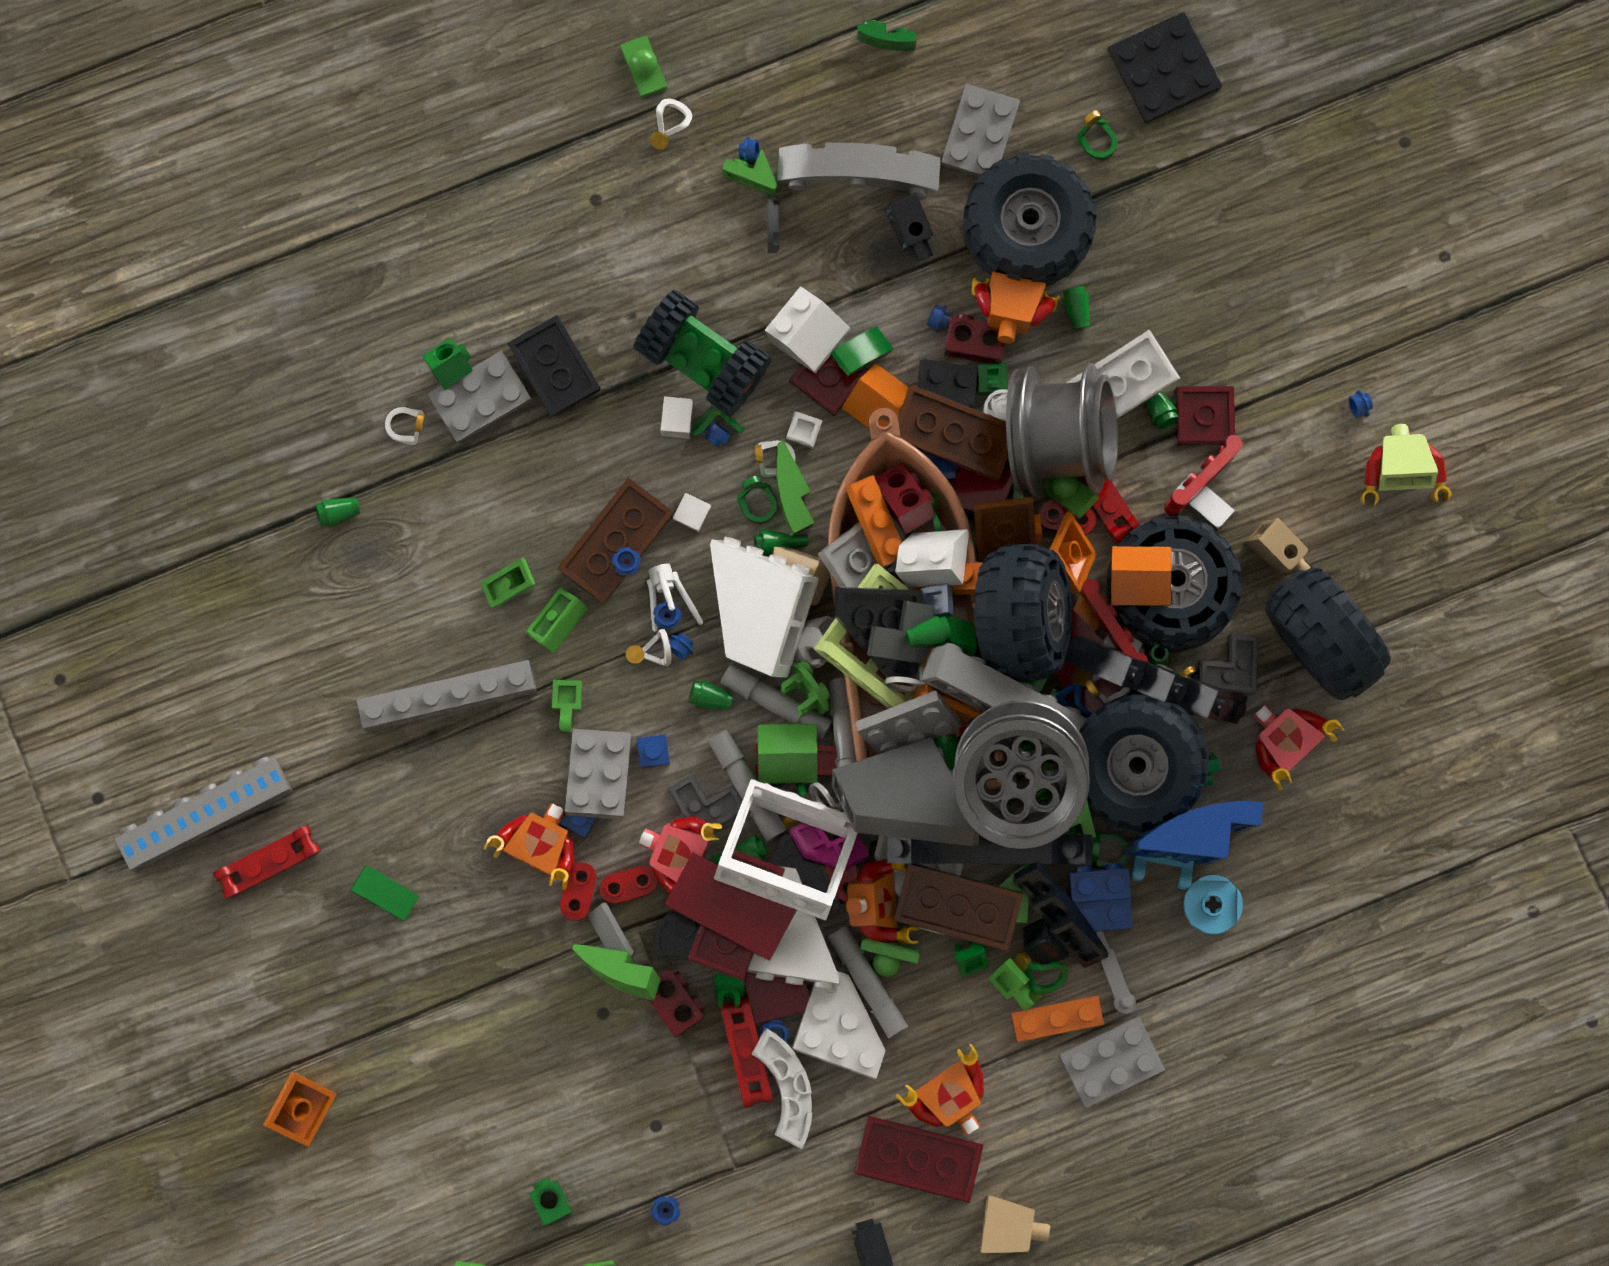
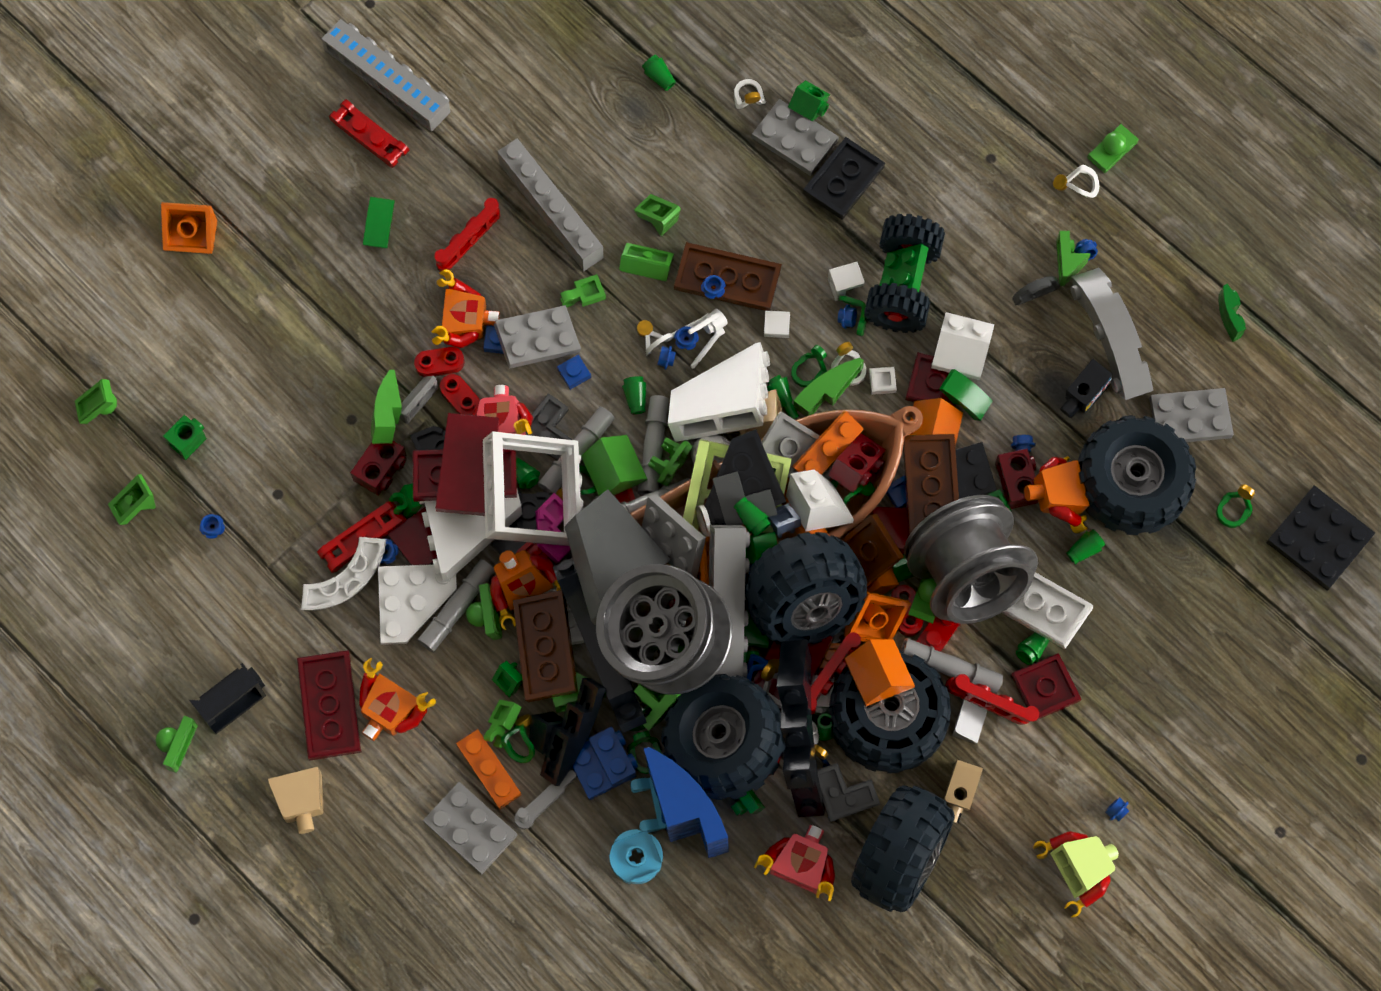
camera: 70 degrees right, 10 degrees down
none -> red plate [434,198,500,272]
none -> light grey piece [900,638,1003,694]

